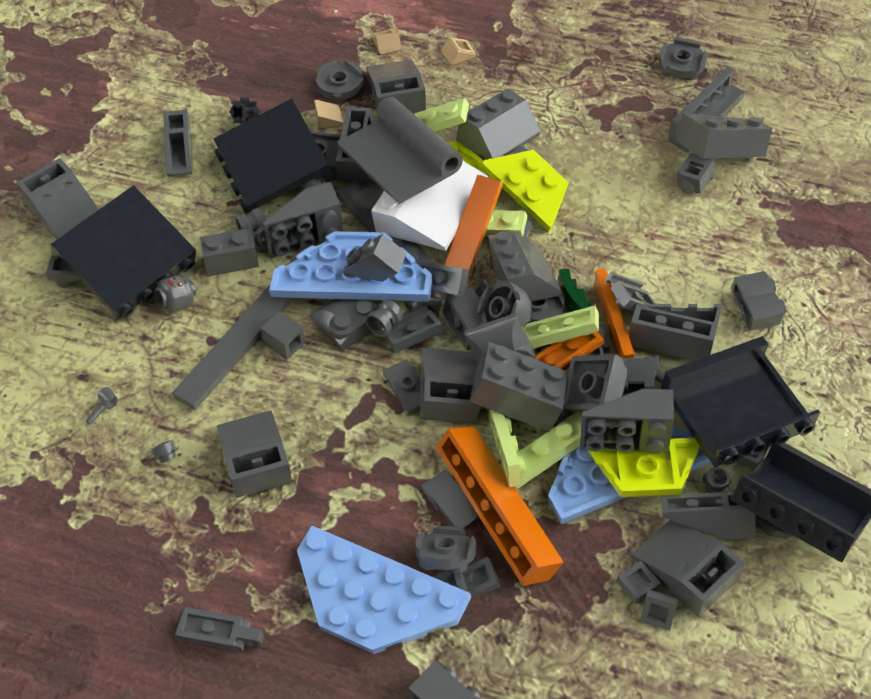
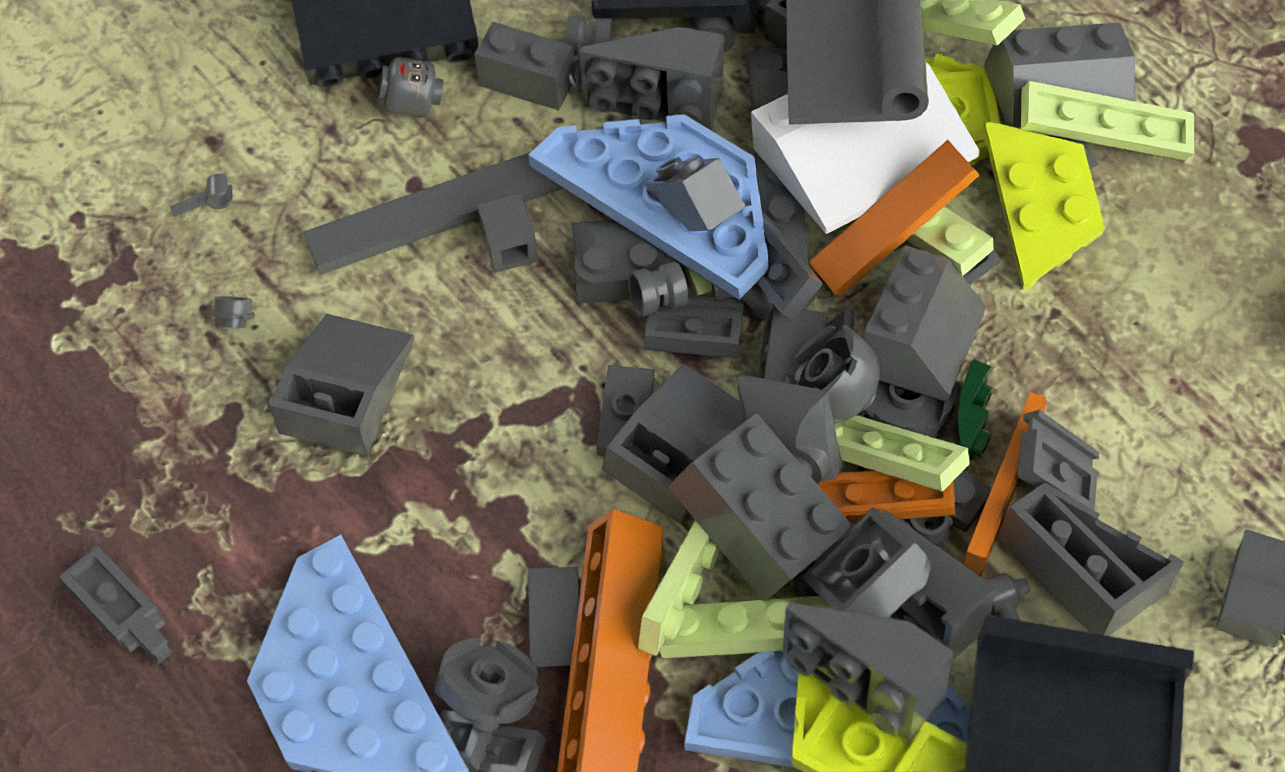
camera: 35 degrees right, 5 degrees up
none -> yellowish green plate [1021,81,1194,161]

